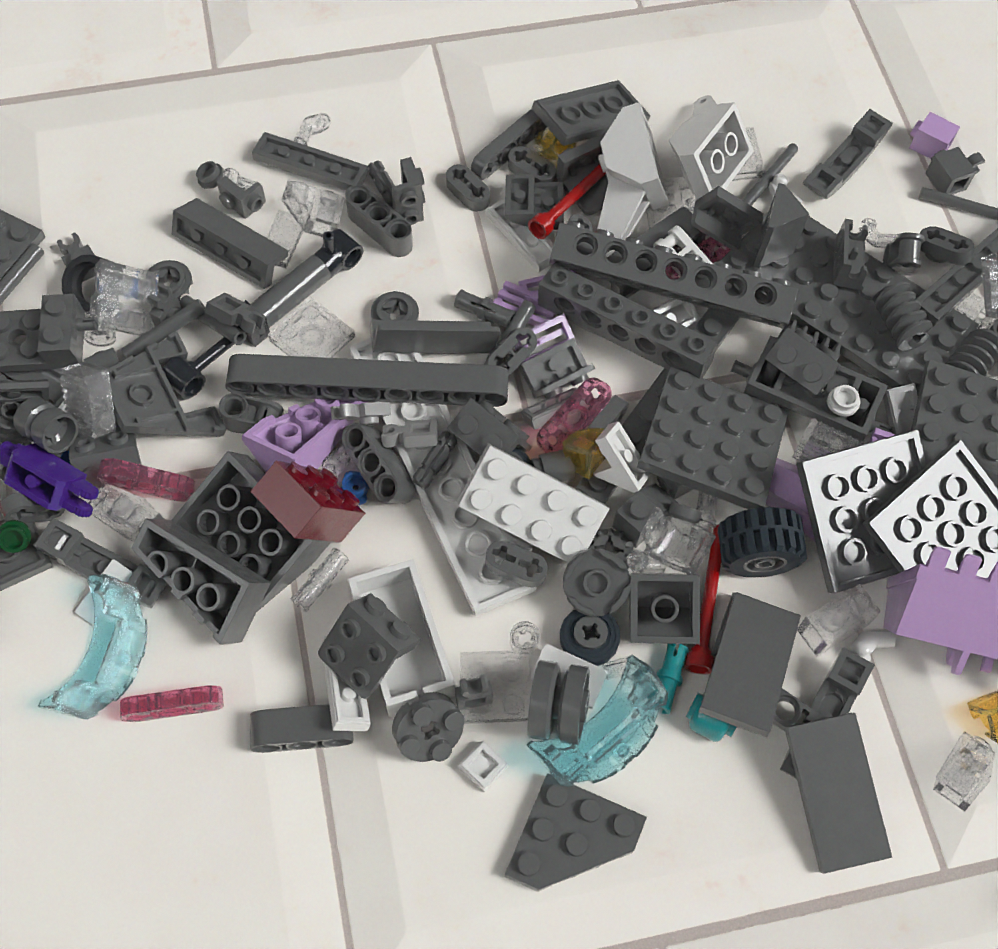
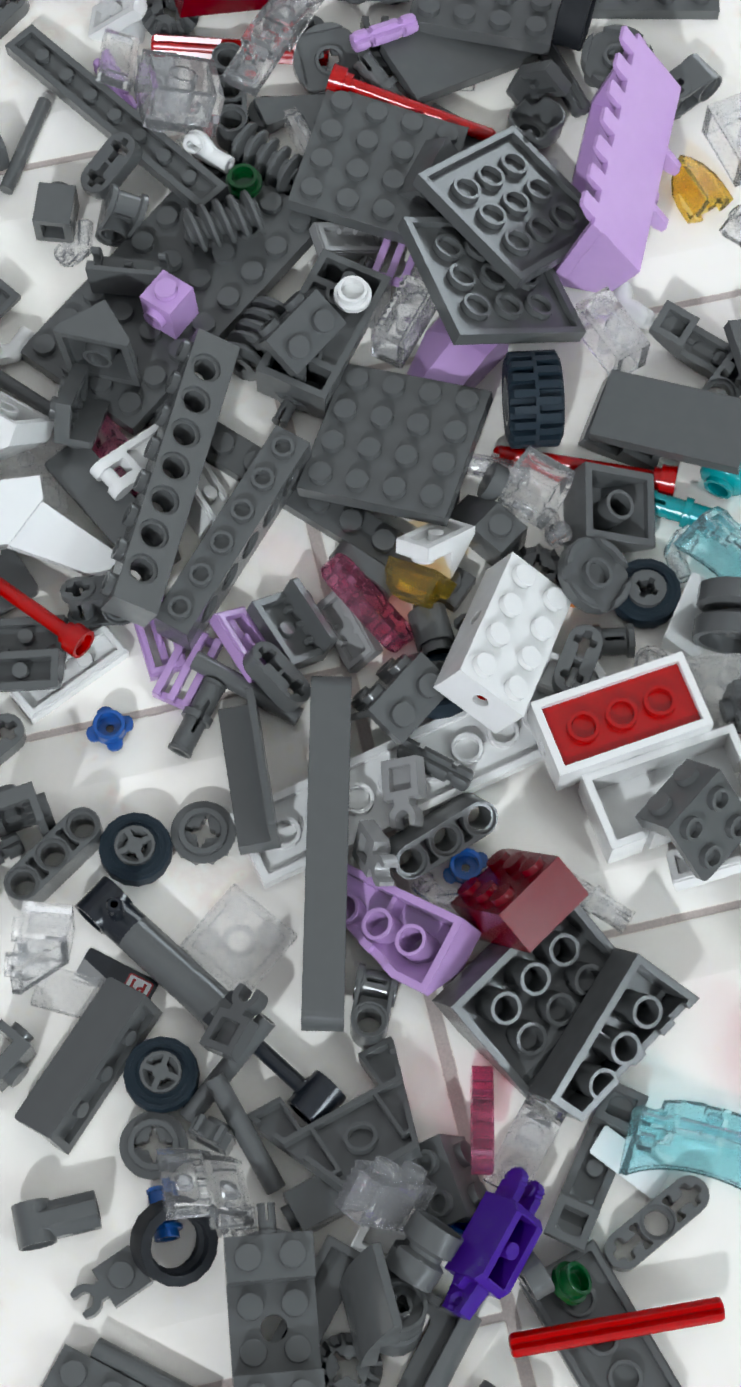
camera: 90 degrees left, 5 degrees up
none -> dark grey piece [11,1190,102,1251]
none -> dark grey brick [32,181,80,244]
none -> black sticker [75,948,159,999]
none -> blue plate [86,706,134,752]
none -> black wheel [98,812,173,887]
none -> black wheel [123,1036,200,1113]
none -> lavender brick [139,270,199,339]
none -> white arm [183,130,235,174]
none -> dark green plate [225,163,263,200]
none -> brick [527,651,714,791]
none -> dark grey bush [592,623,636,660]
none -> dark grey beam [603,1175,710,1272]

